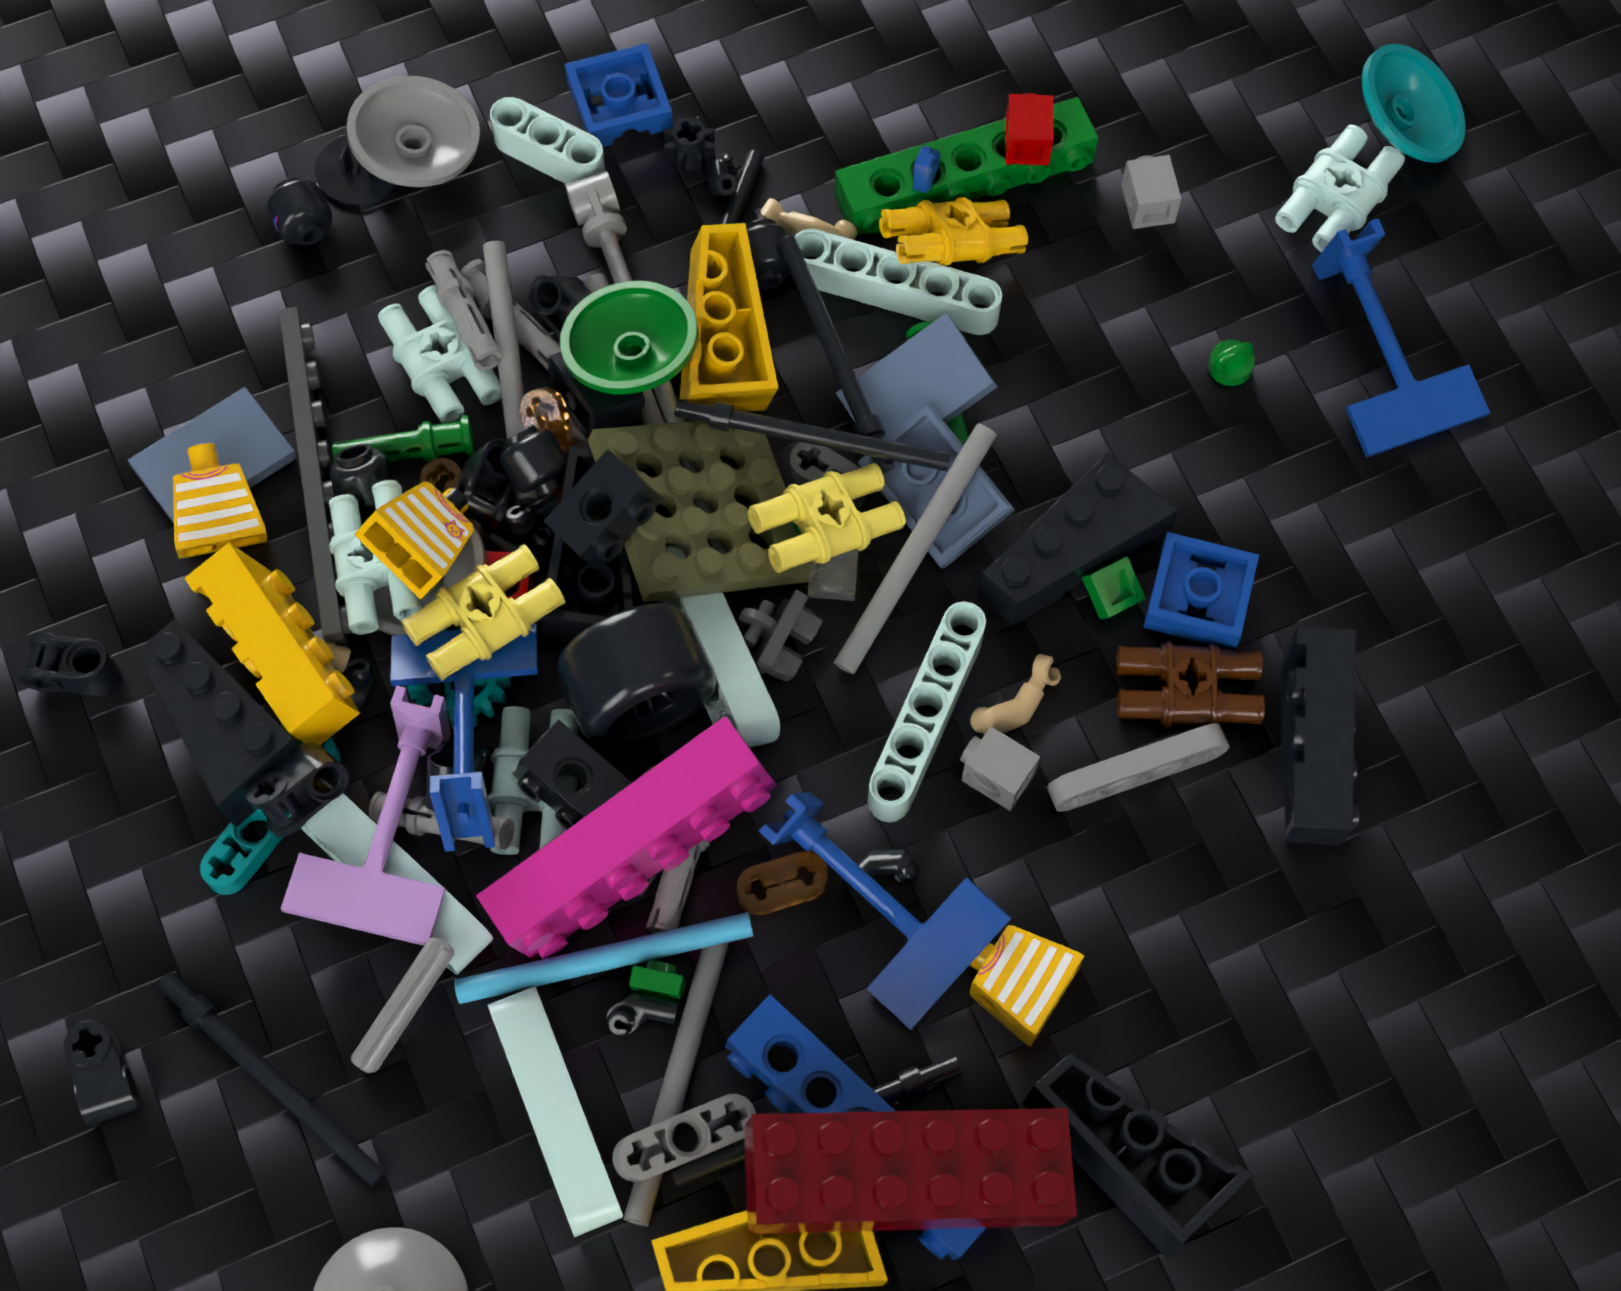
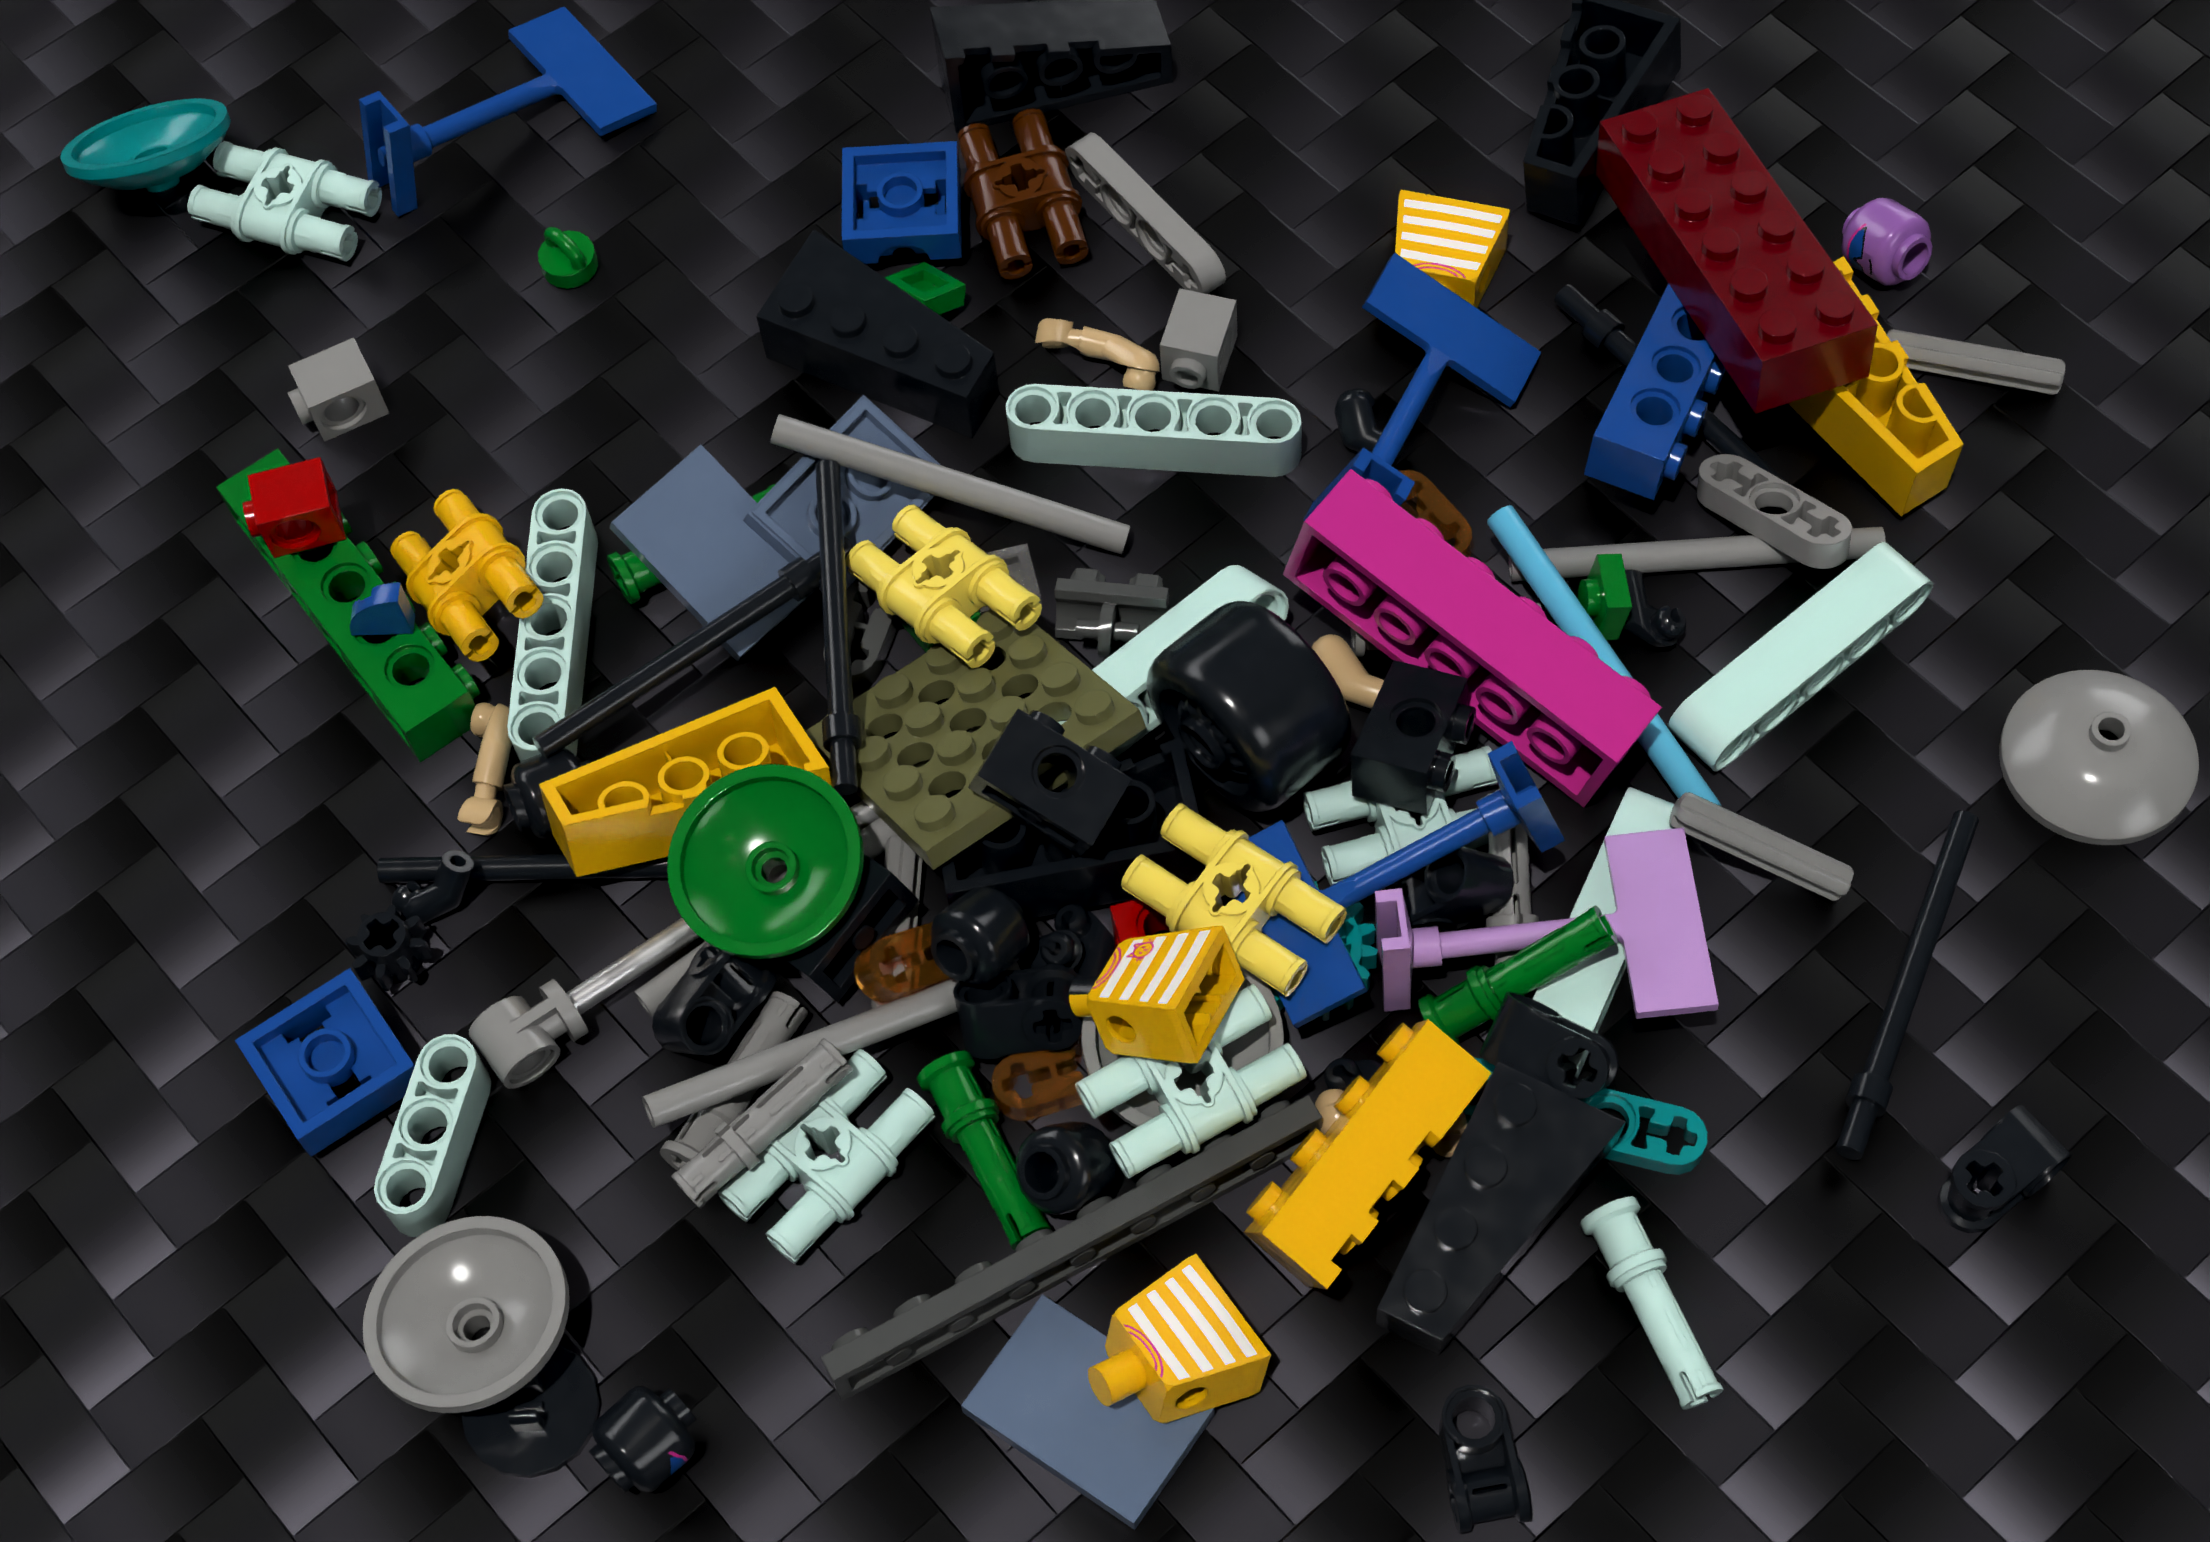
camera: 100 degrees left, 5 degrees down
none -> green pin [1418,905,1618,1045]
none -> light aqua pin [1580,1196,1724,1410]

